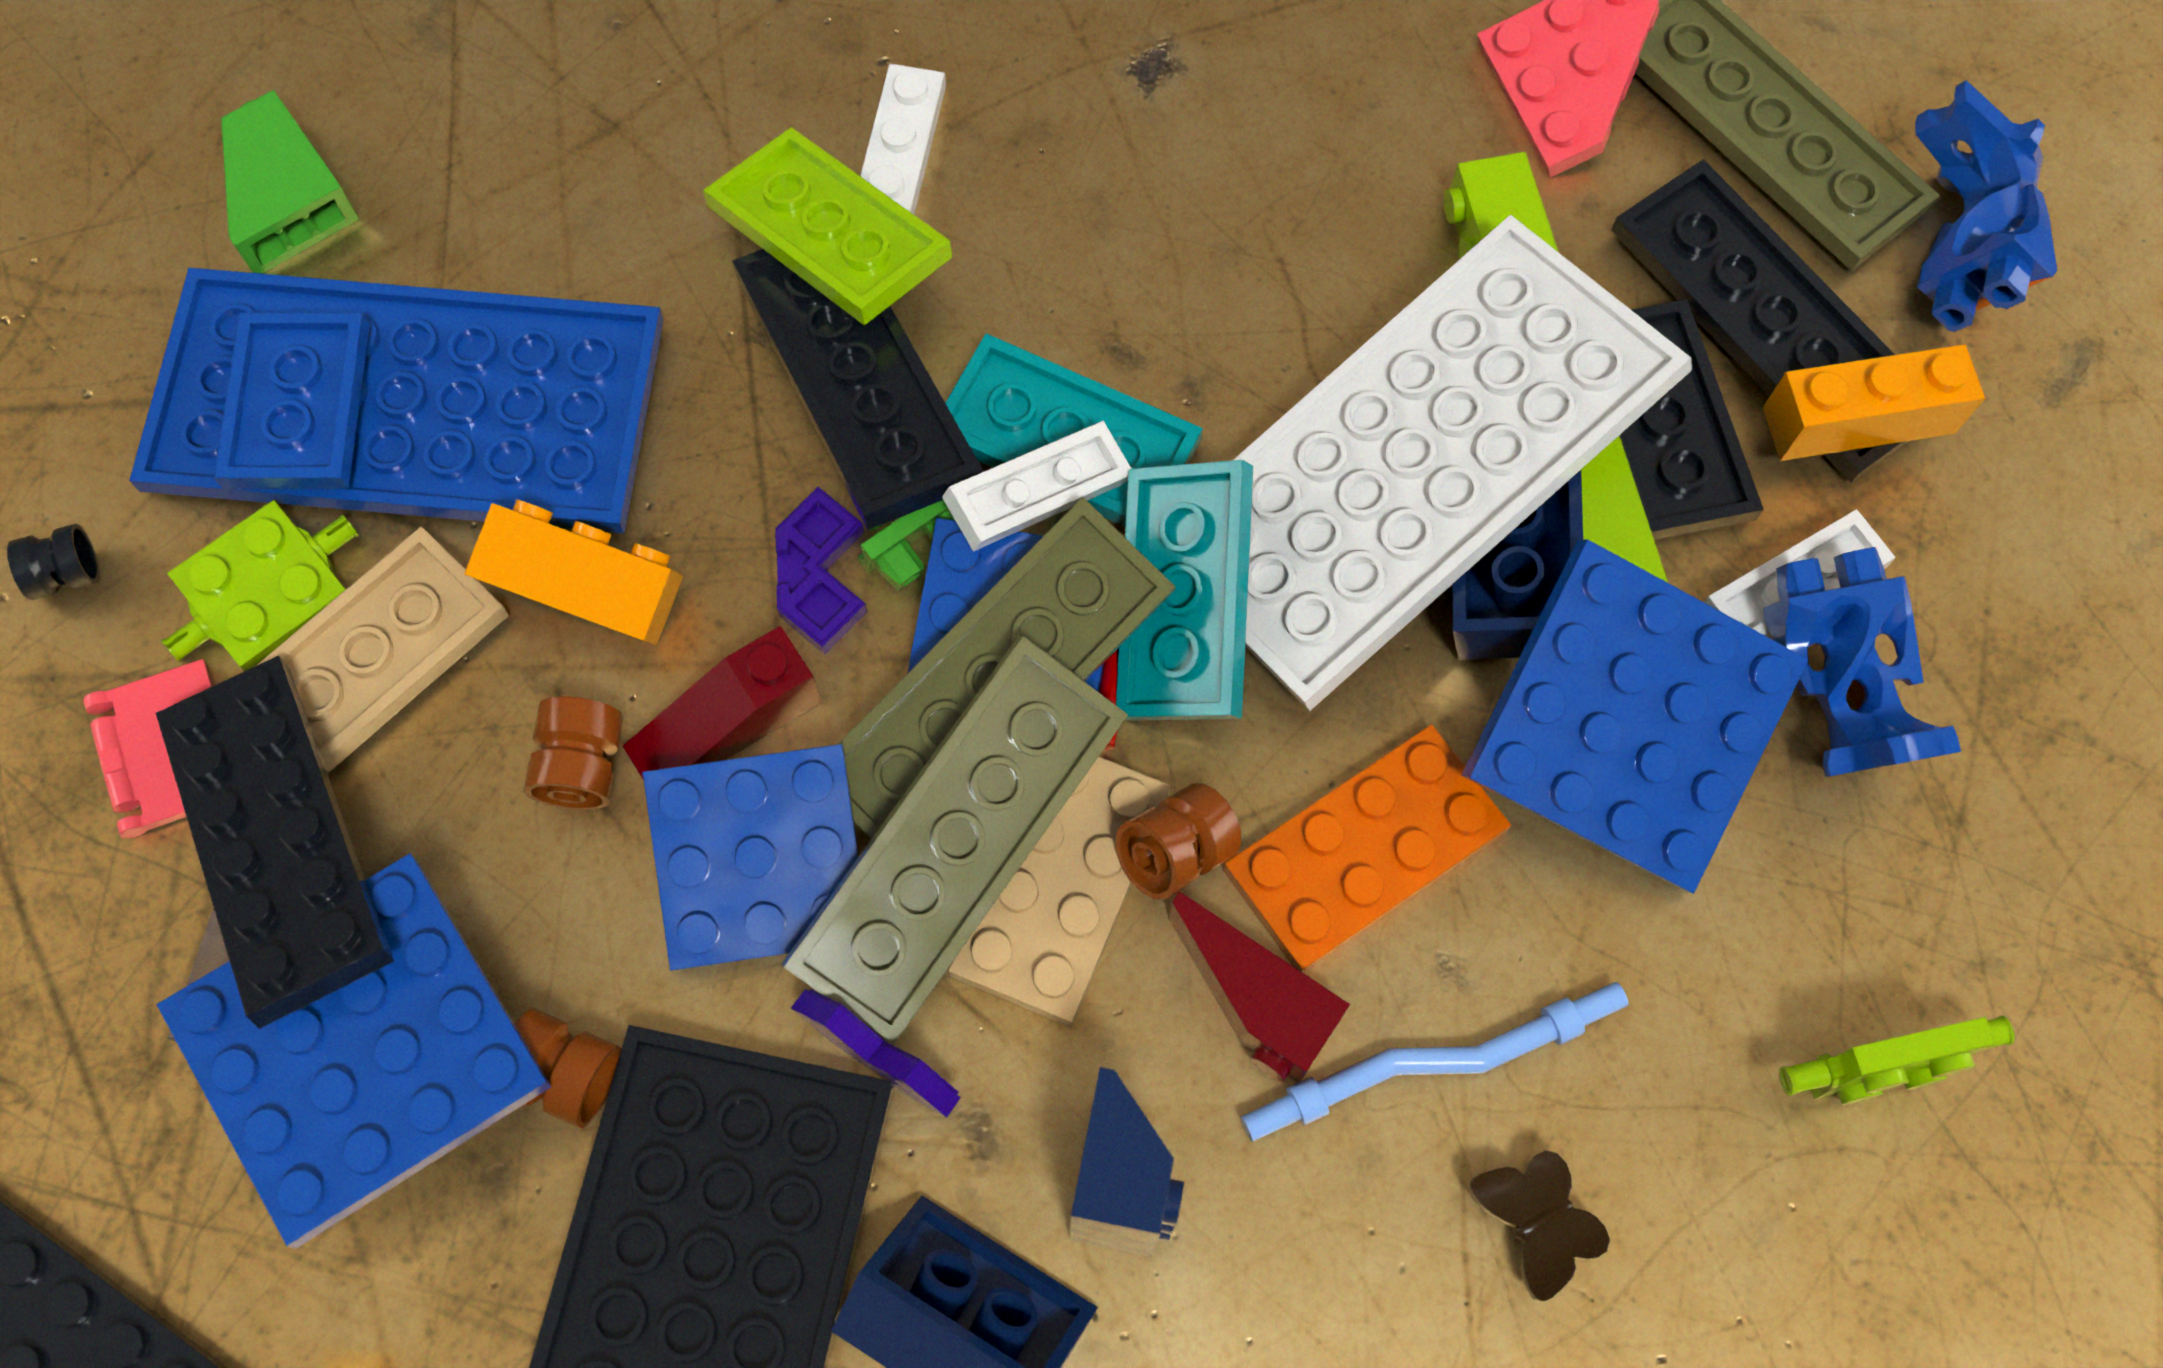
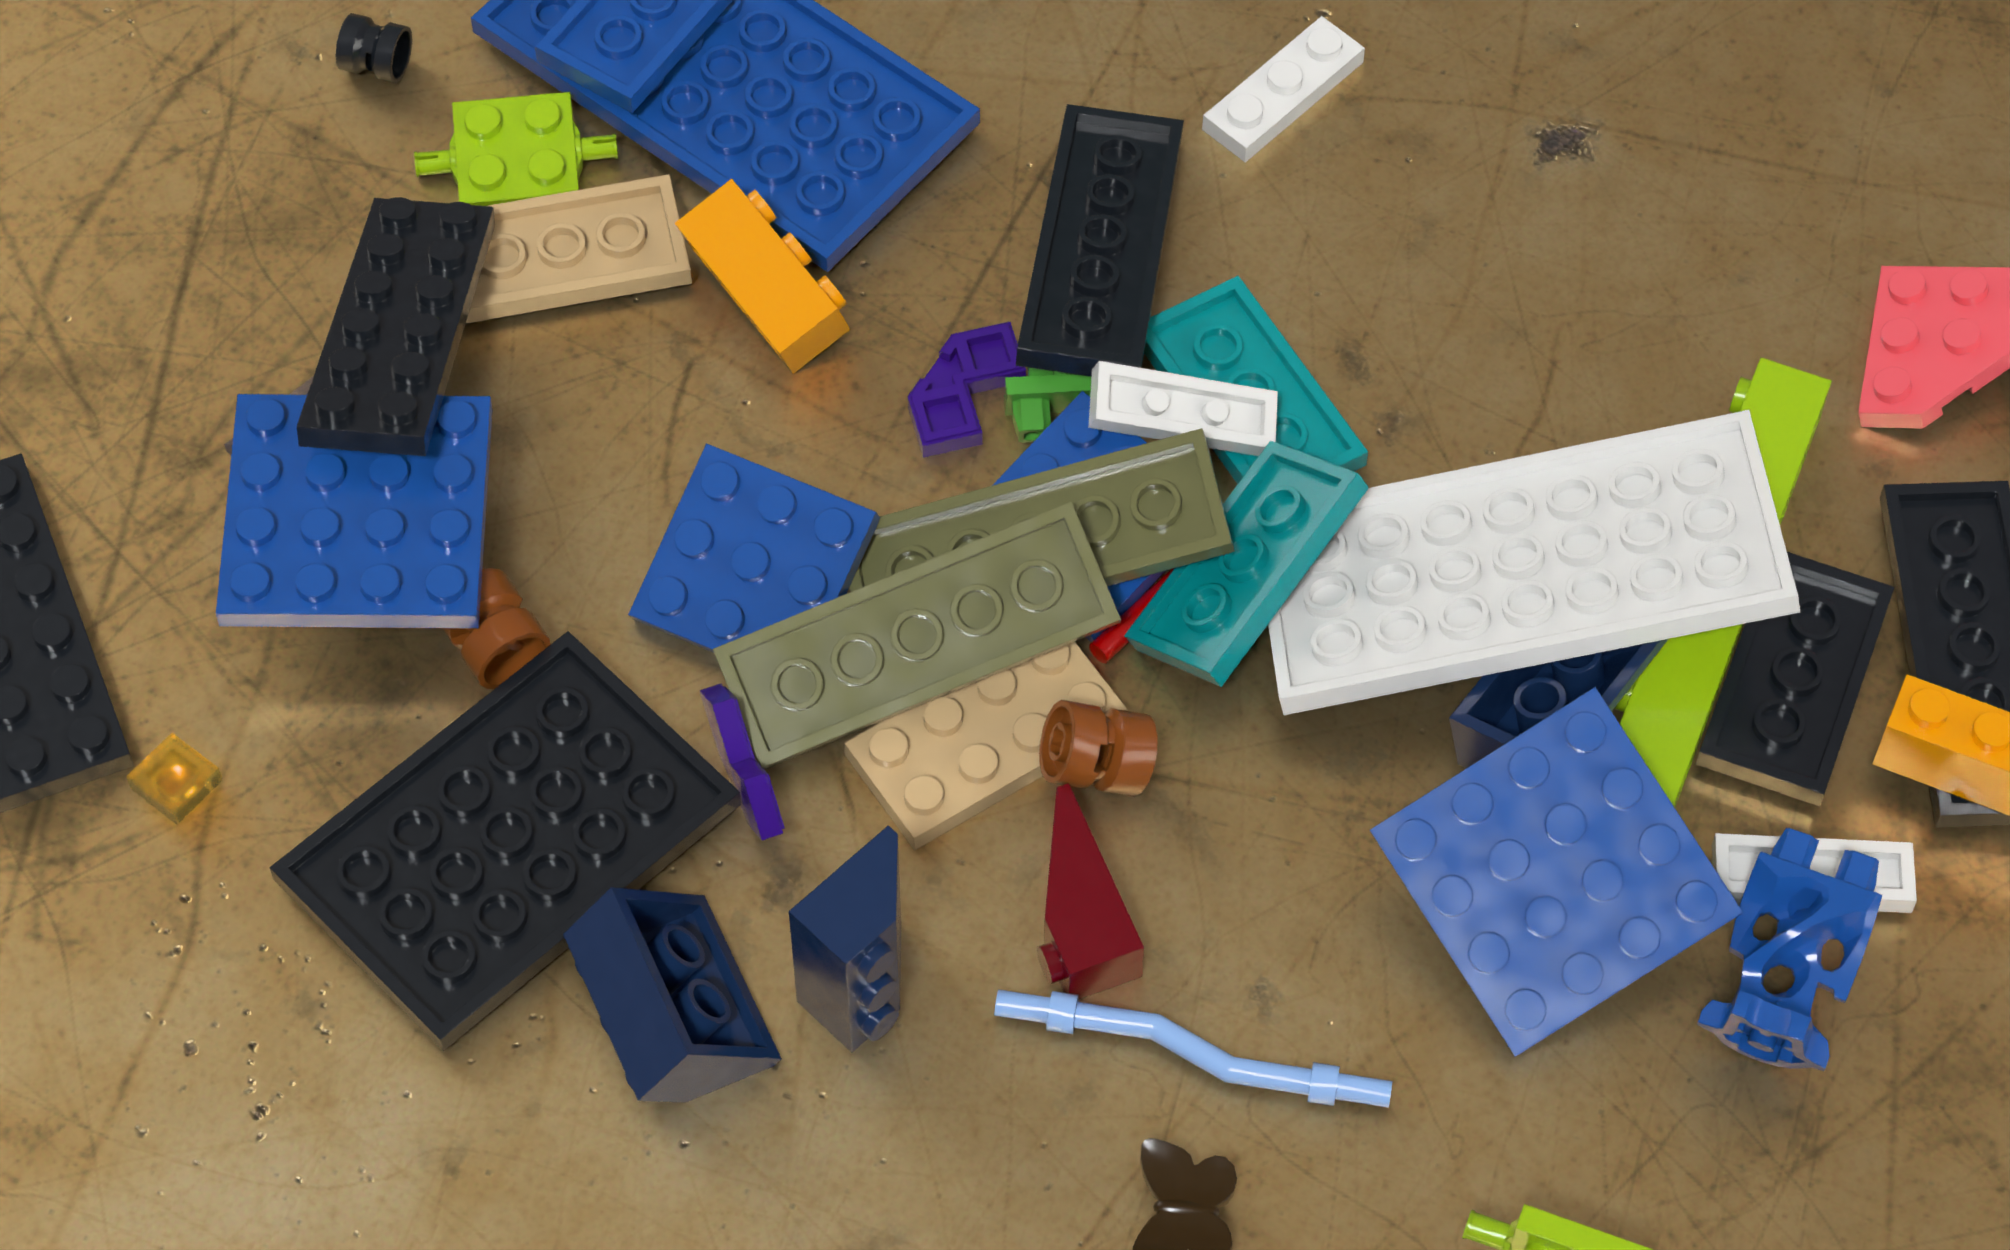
camera: 35 degrees right, 10 degrees down
coral piece [83,659,214,839] -> none
dark orange wheel [523,696,623,810] -> none
dark red slope [623,625,822,781] -> none
lime plate [703,127,953,326] -> none
orange plate [1223,724,1511,973] -> none

